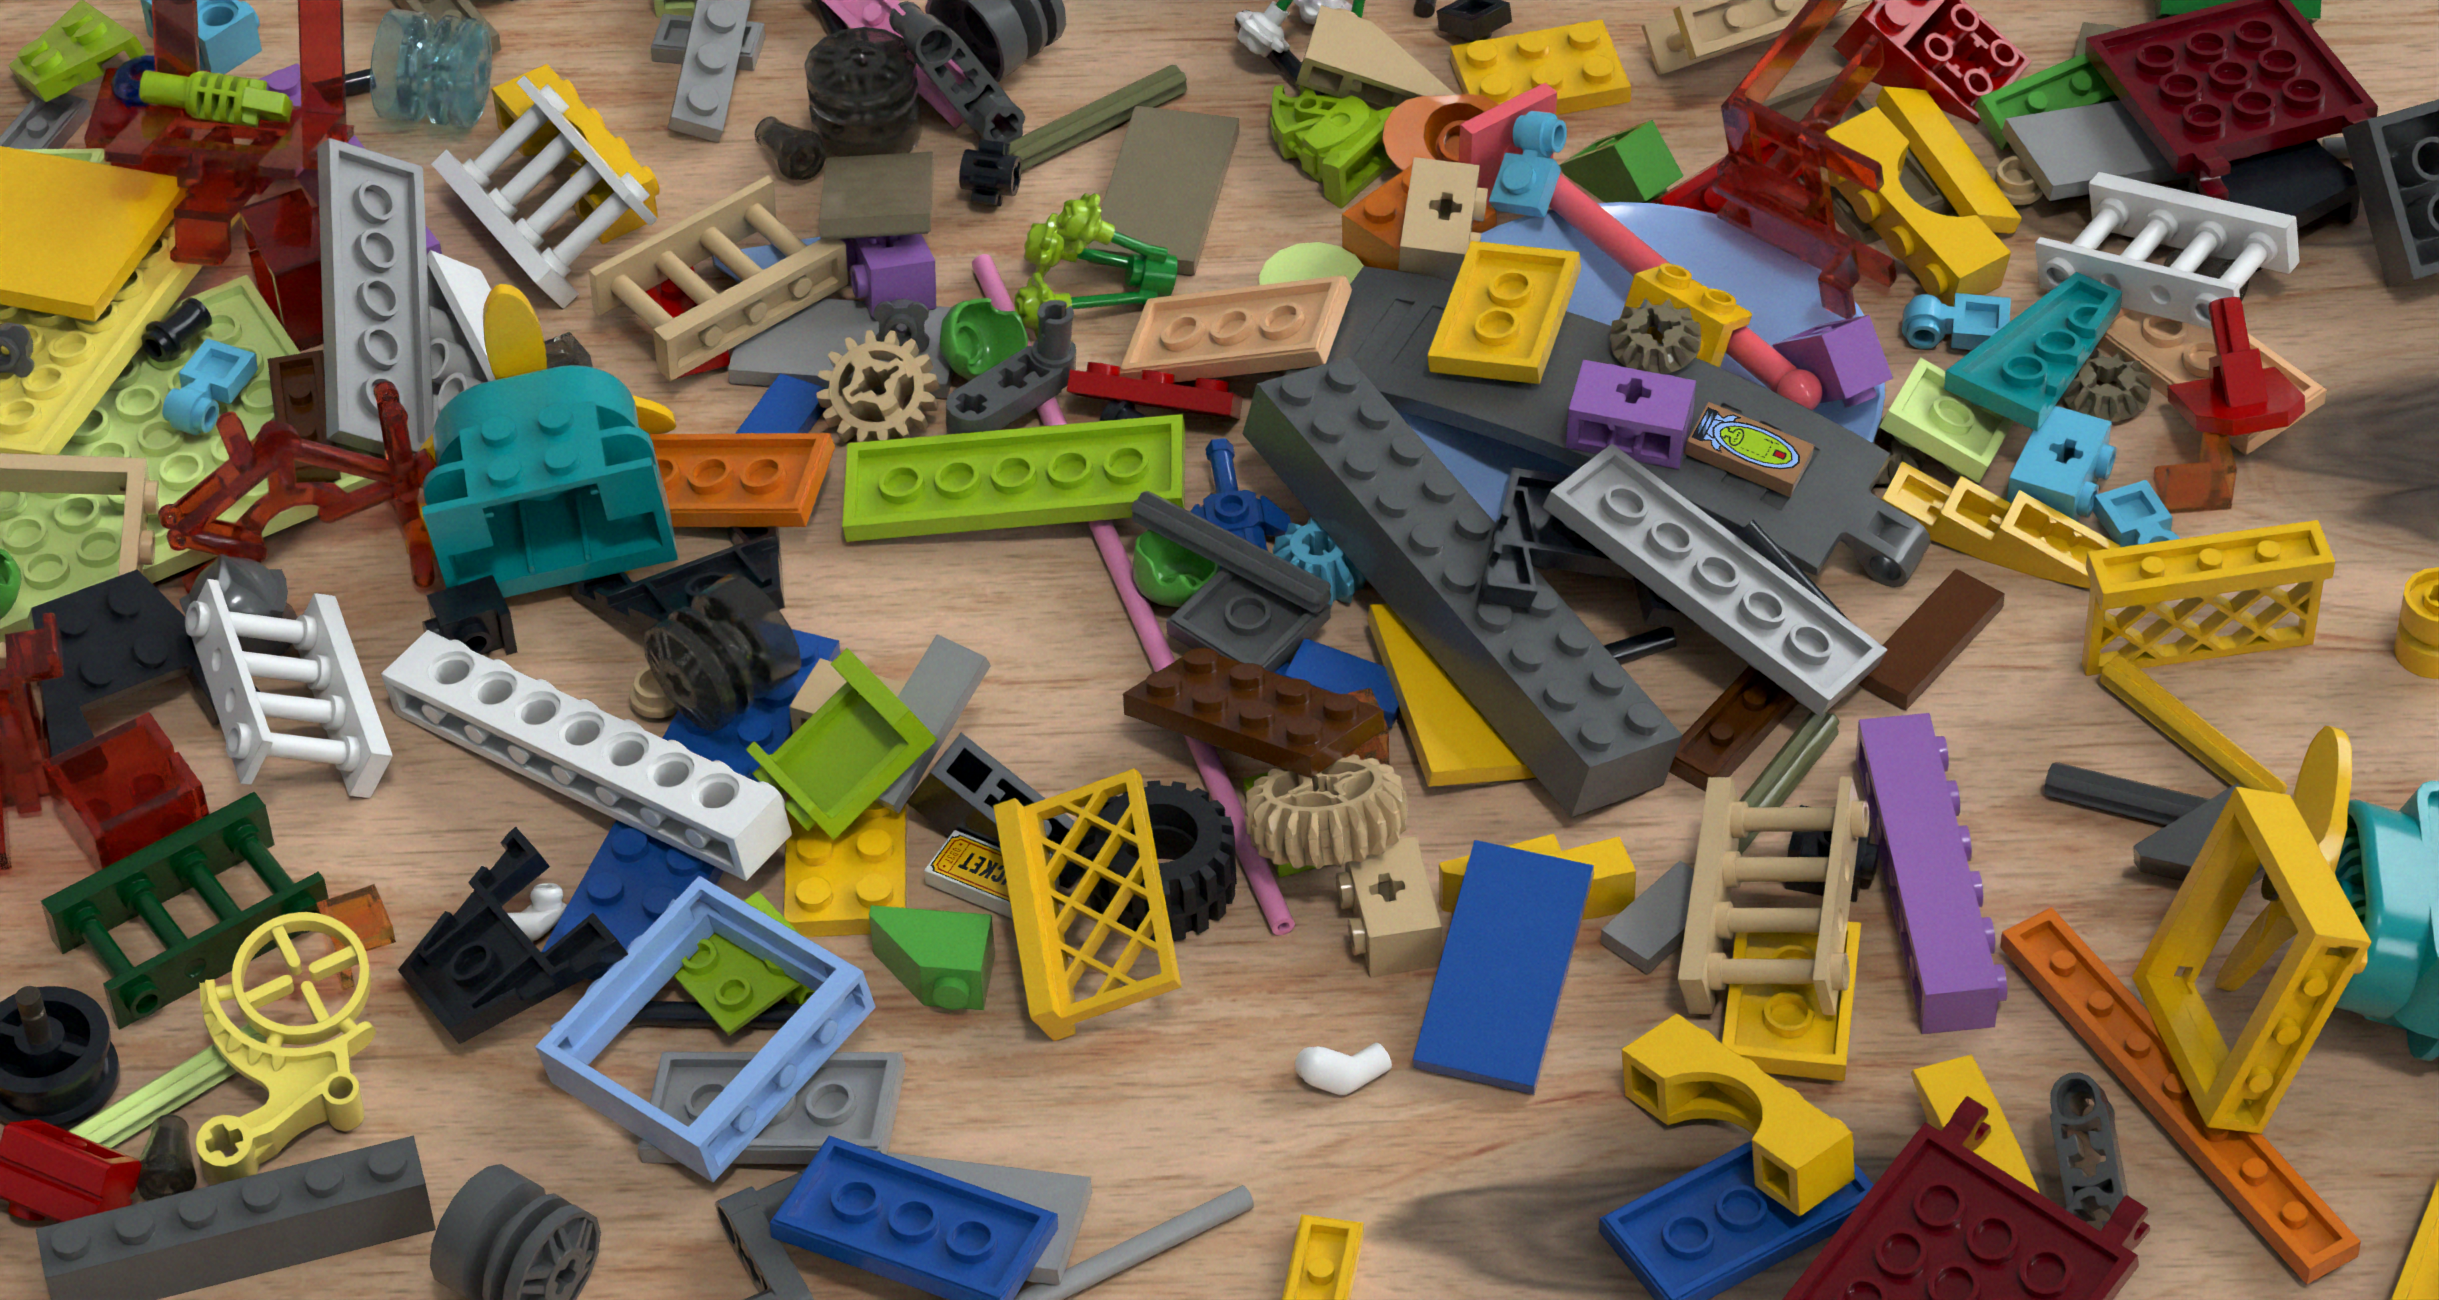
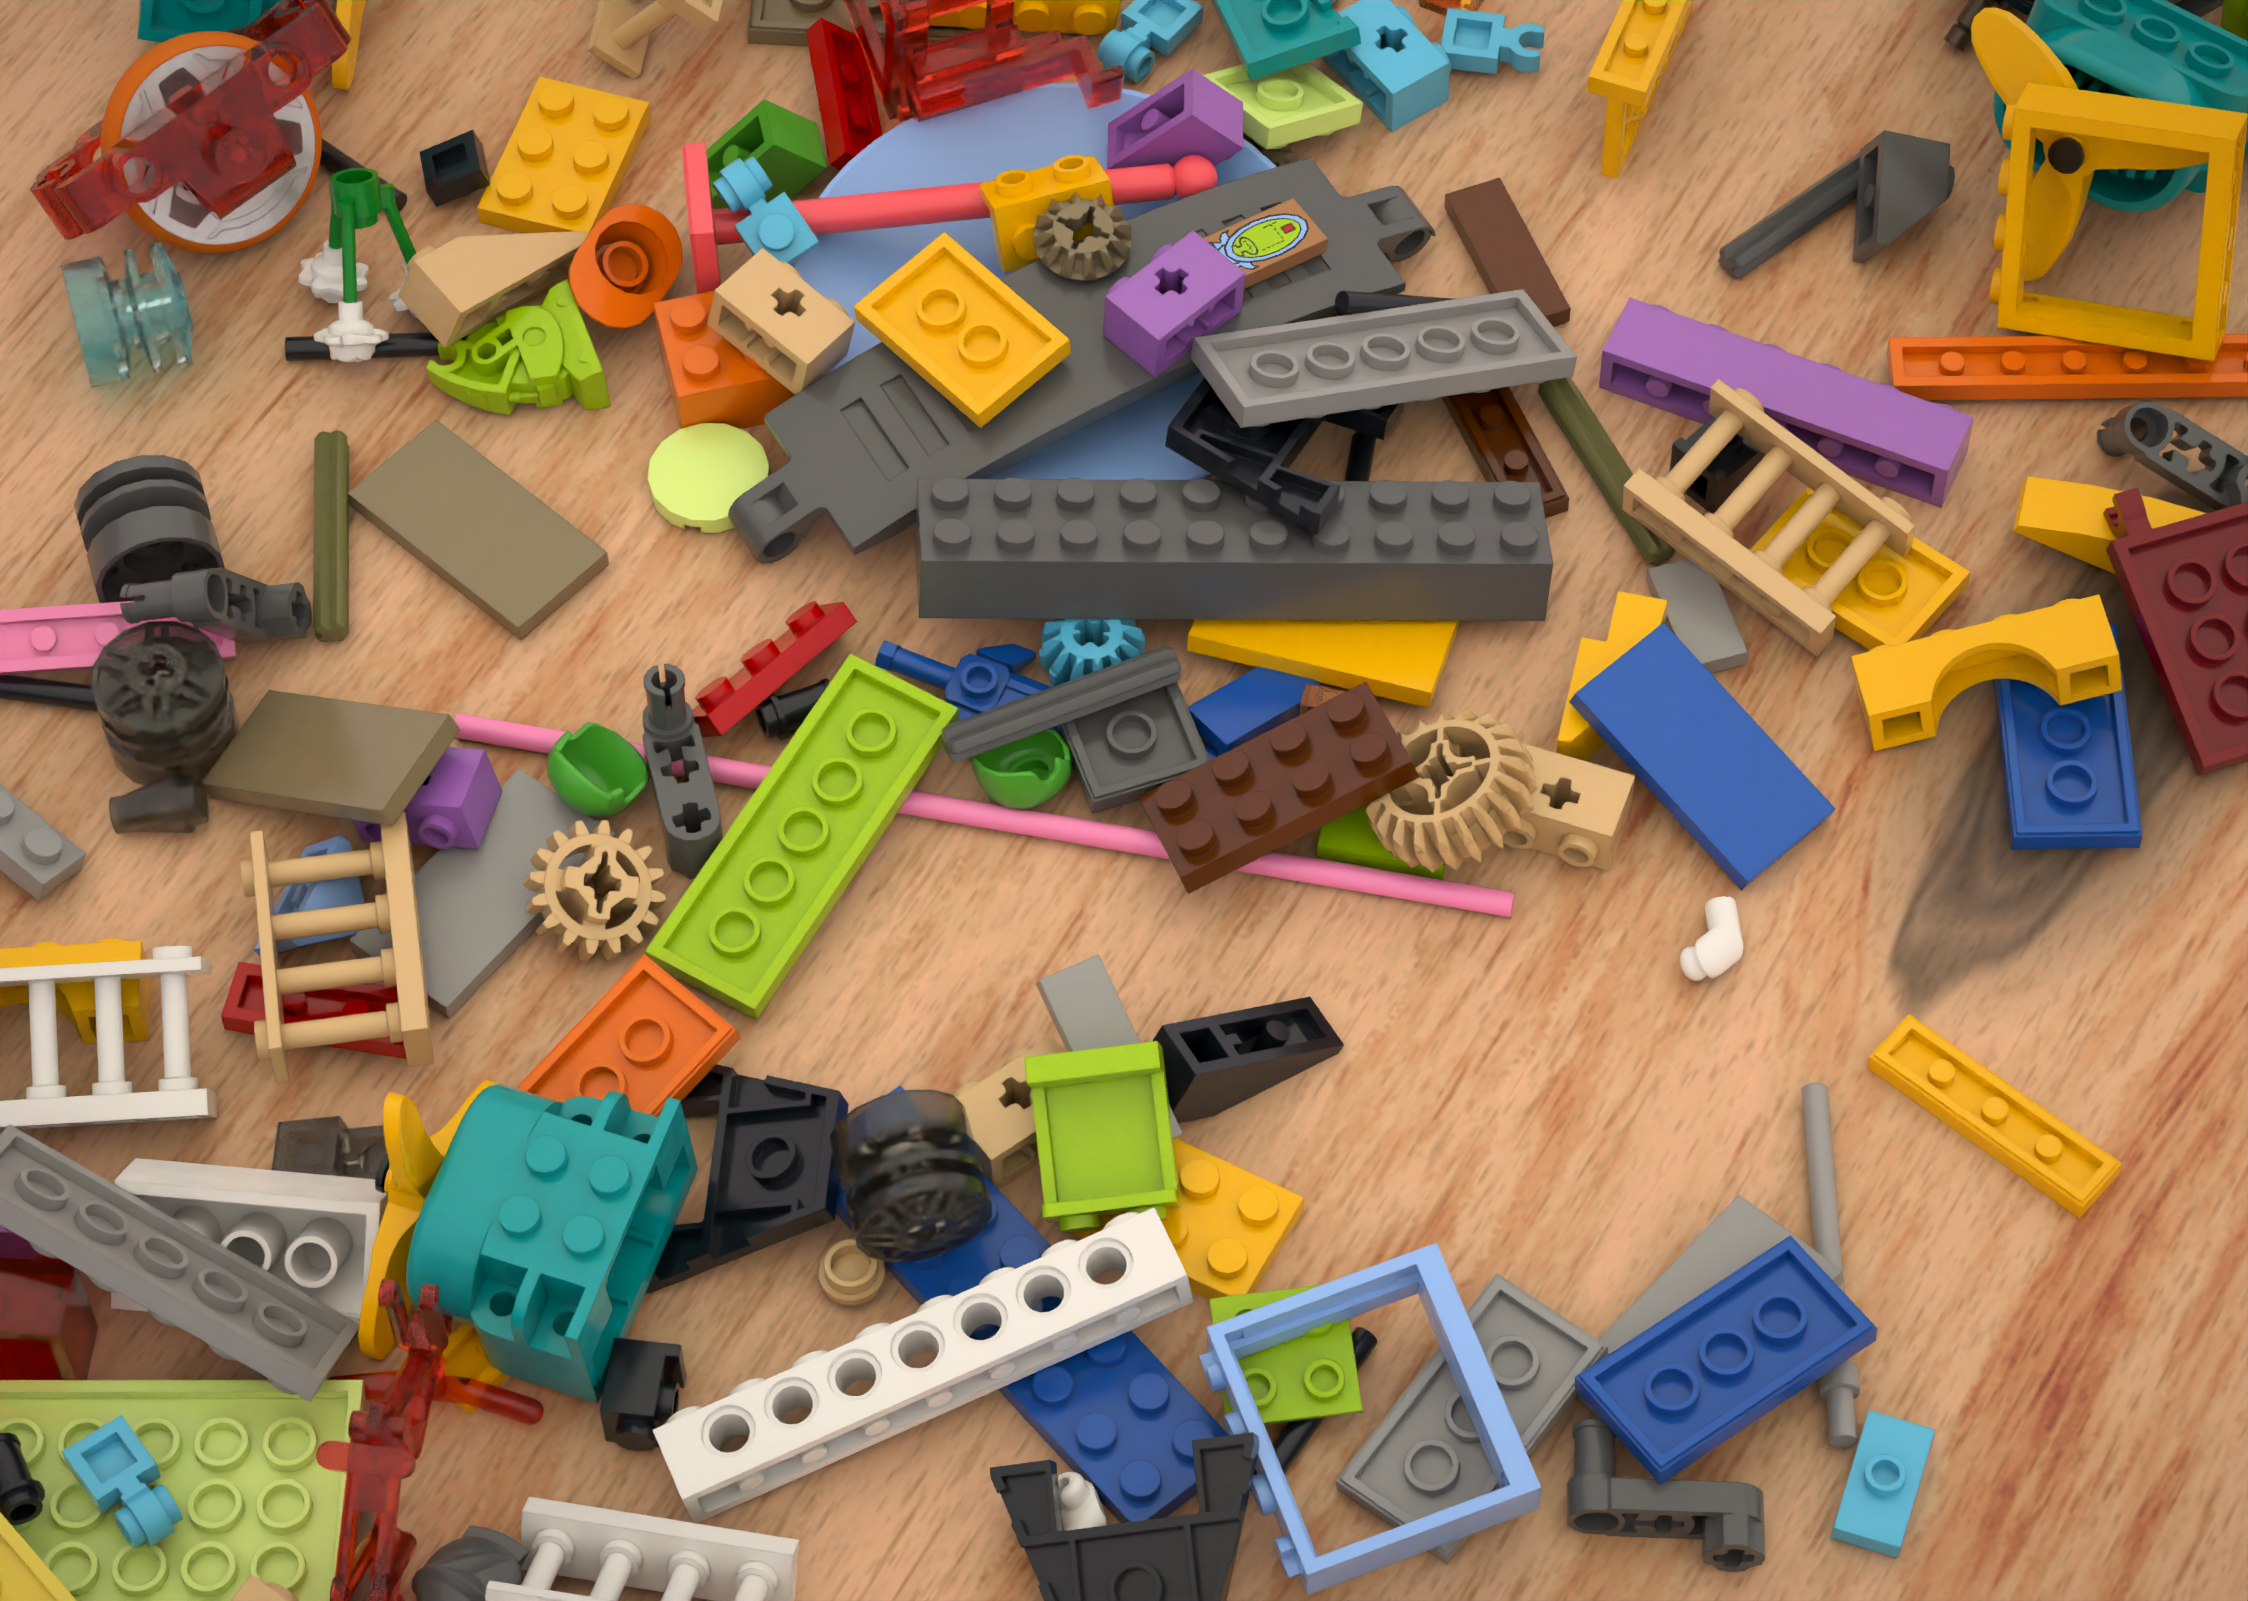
camera: 60 degrees left, 10 degrees up
reddish brown tile [267,350,341,488] -> none
blue tile [736,373,827,433] -> none
bright green slope [869,905,995,1010] -> none
dark grey plate [874,298,930,353] -> none
tile [924,830,1060,919] -> none
black gear [959,139,1022,206] -> none
yellow fence [993,768,1182,1041] -> none
plant [1014,193,1178,339] -> none
black tyre [1083,780,1237,942] -> none
light nougat tile [1120,275,1352,382] -> none
yellow slope [1881,461,2121,589] -> none
yellow axle [2100,656,2288,794] -> none

